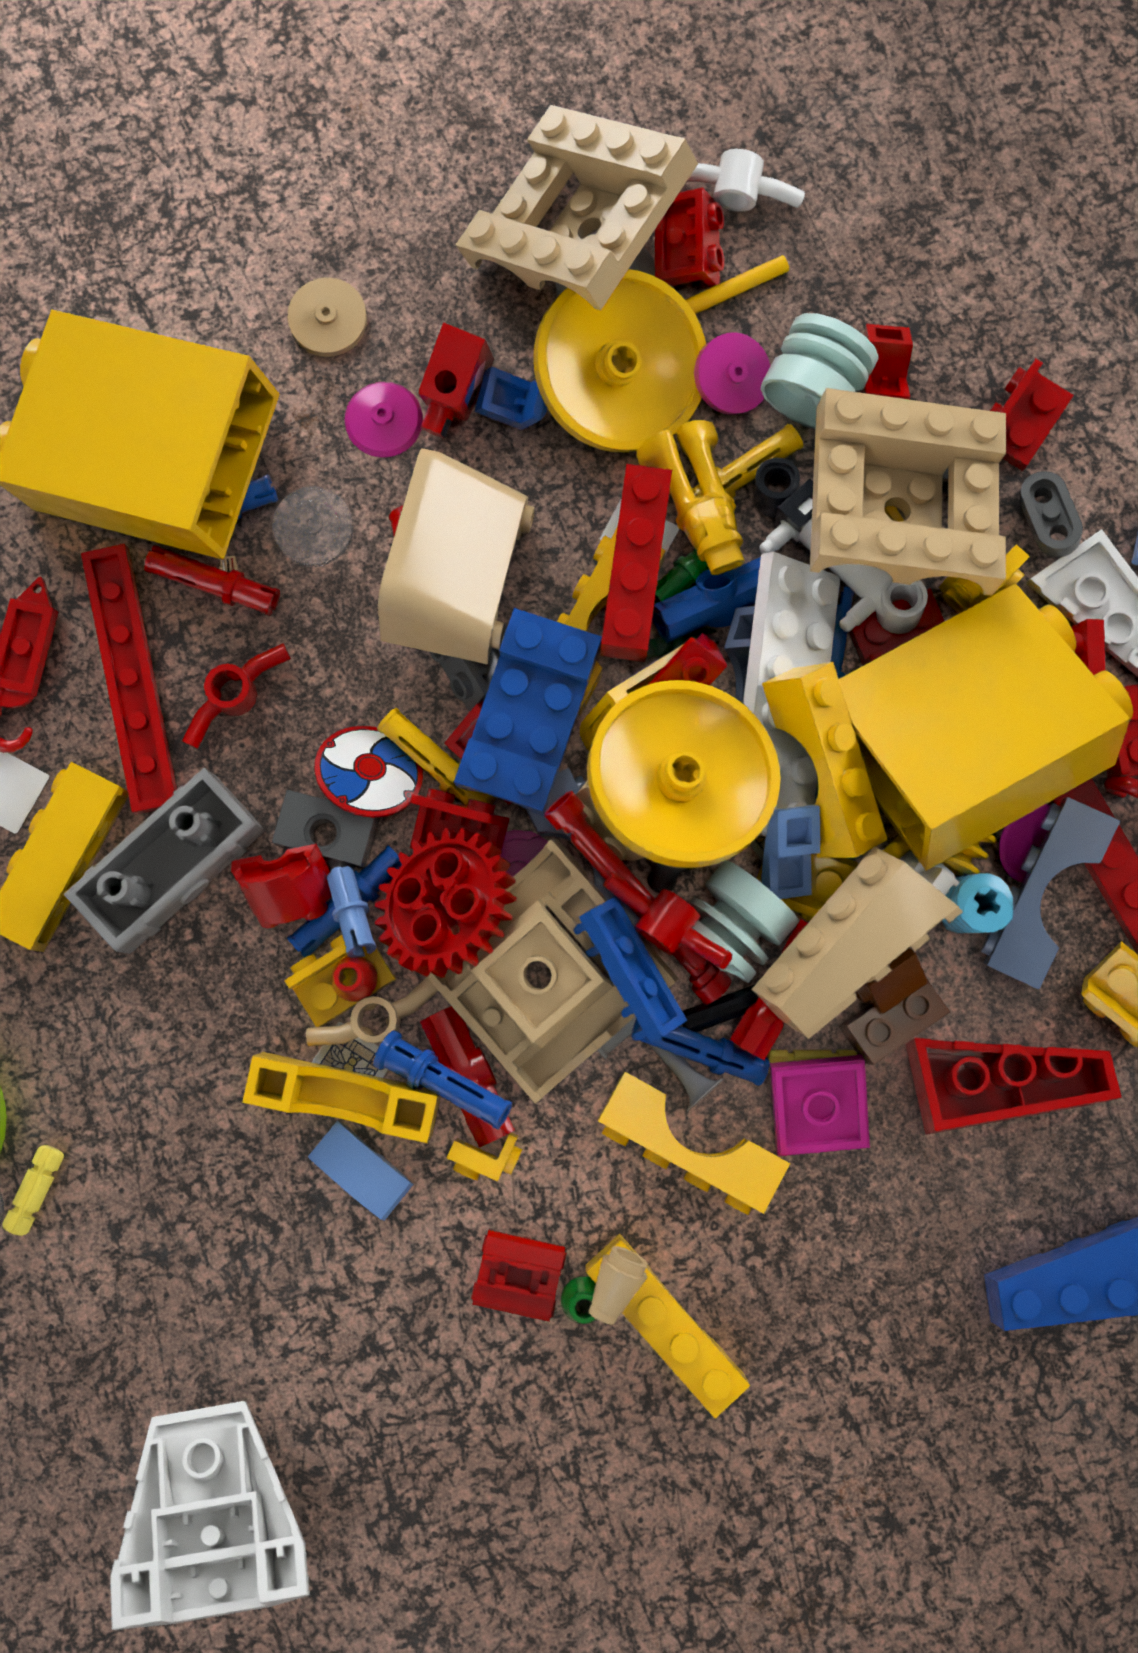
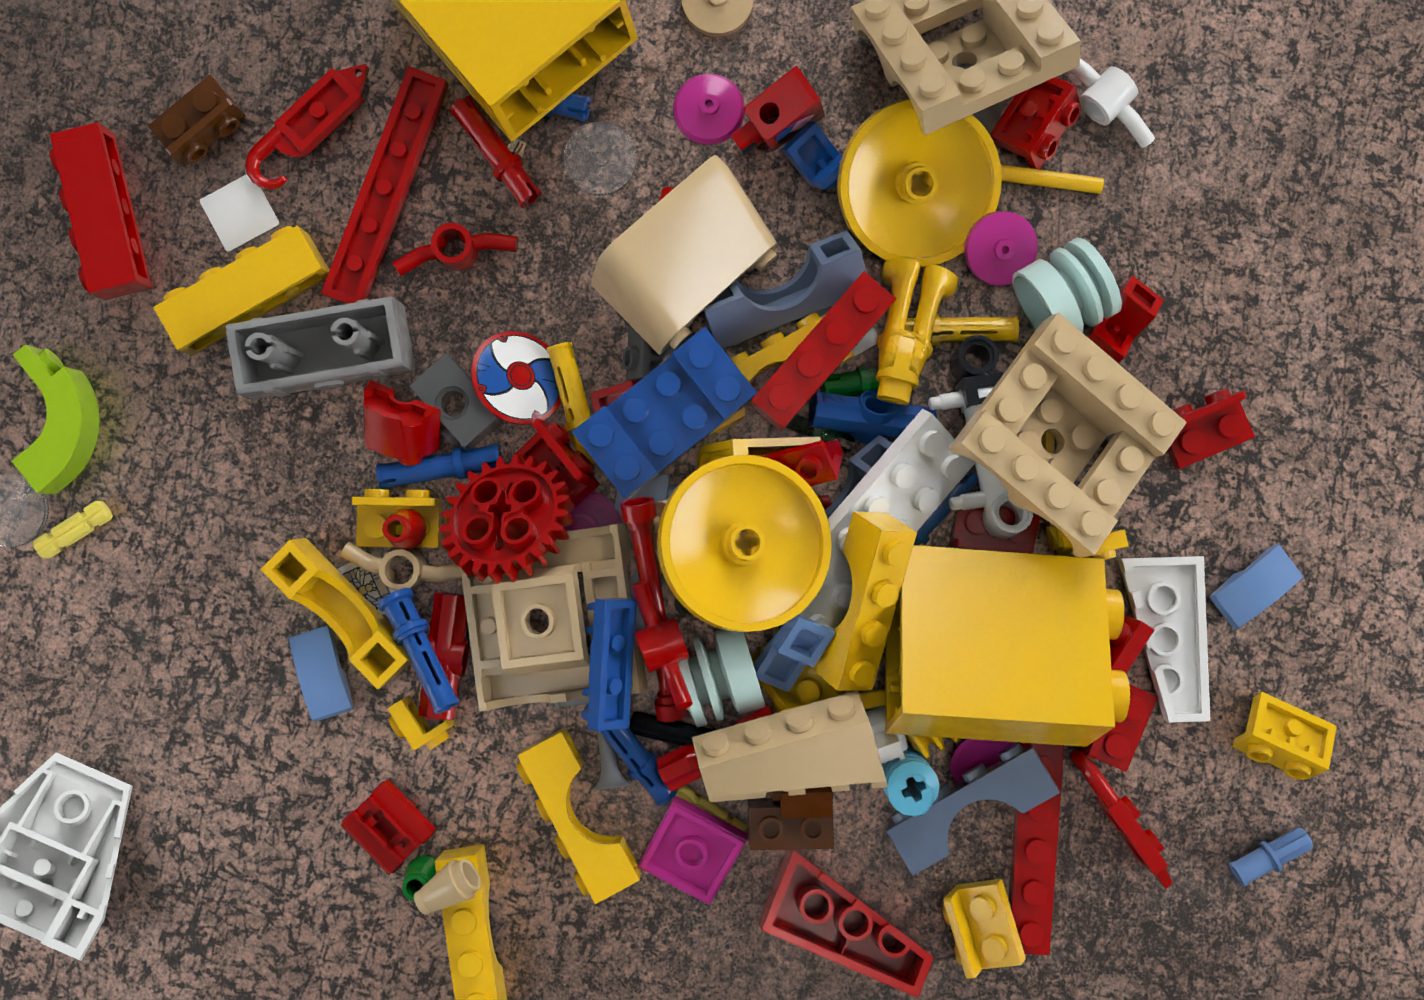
camera: 30 degrees right, 5 degrees up
medium blue axle [327,866,376,958] -> none
dark grey plate [1020,471,1083,557] -> none
none -> sand blue arch [702,230,866,349]

